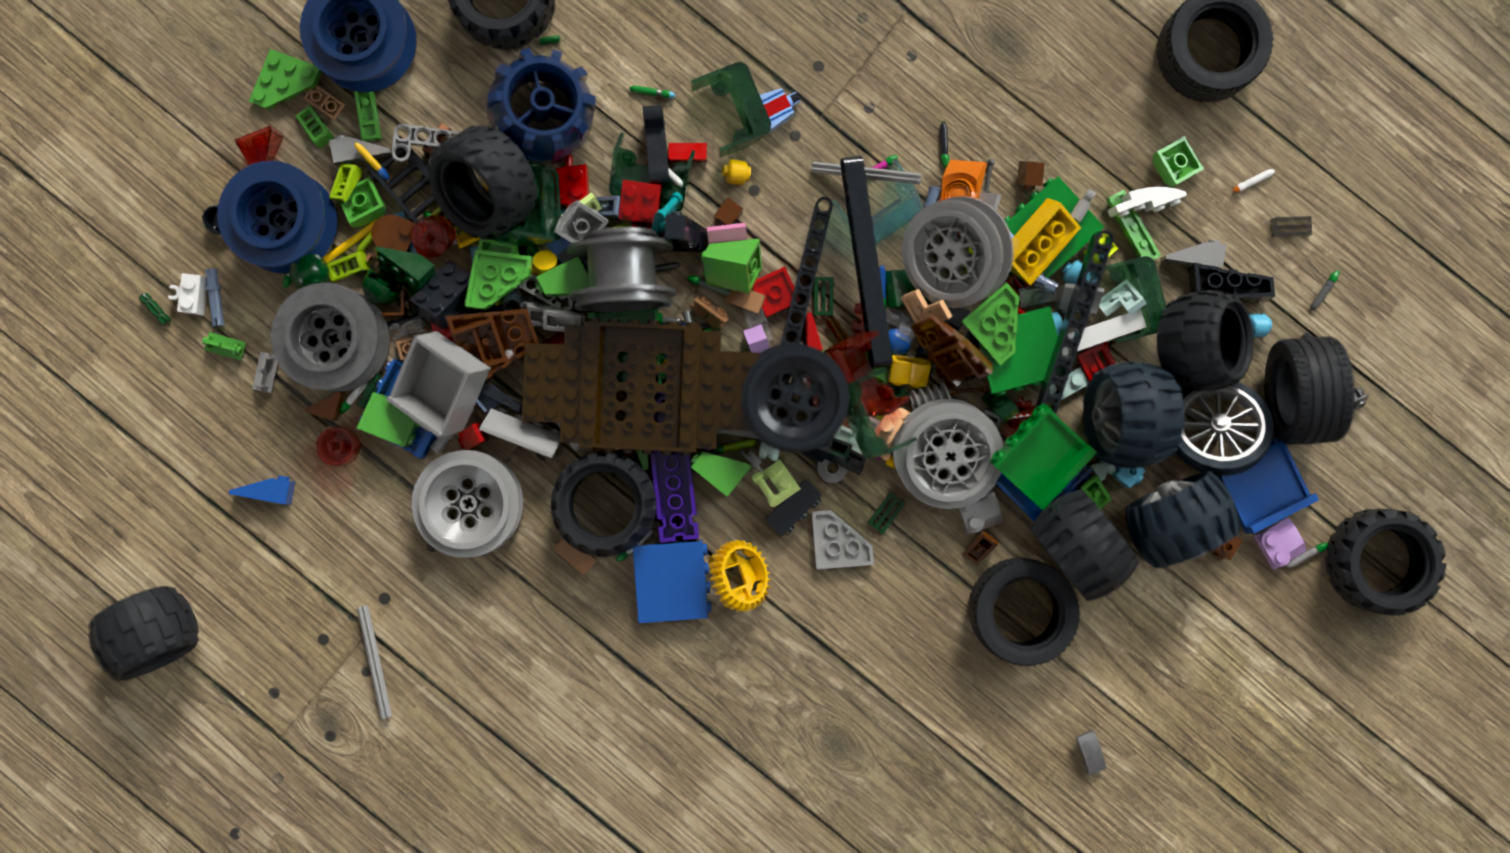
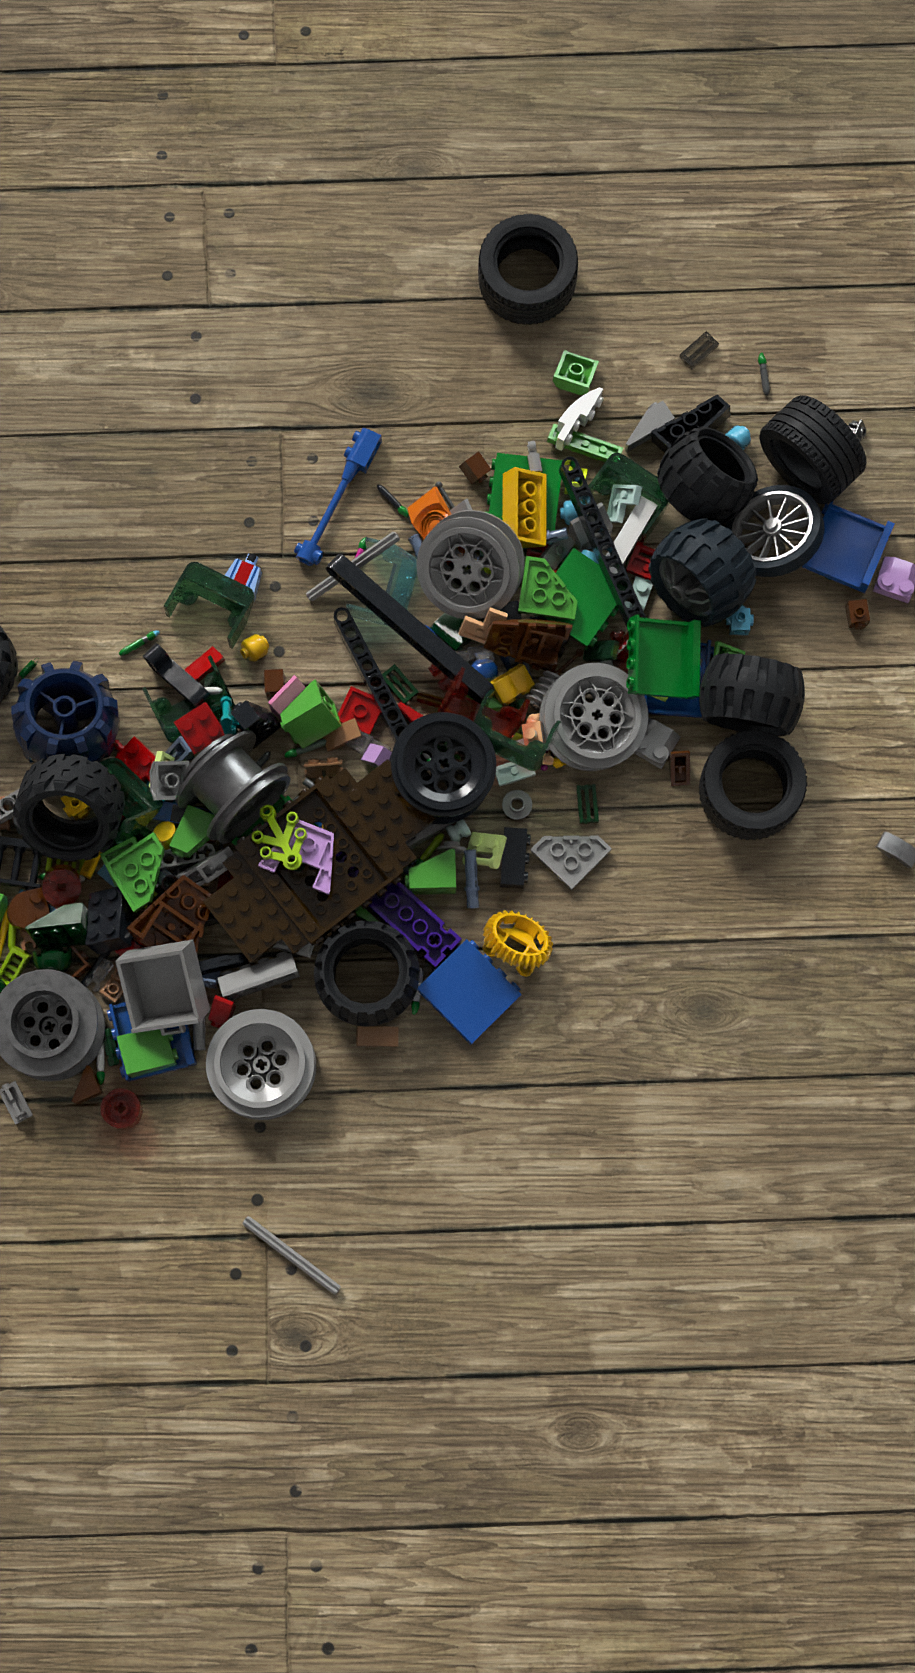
camera: 40 degrees left, 10 degrees down
black tyre [88,586,199,681] -> none
blue slope [229,475,295,505] -> none
black slope [800,437,867,475] -> none
light aqua wheel [1089,460,1116,482] -> none
black wheel [1126,471,1239,569] -> none
white piece [1233,169,1275,192] -> none
none -> lime plant [252,805,308,870]
none -> lavender wing [258,820,334,895]
none -> blue bar [294,428,382,566]
none -> sand blue pin [464,849,480,908]

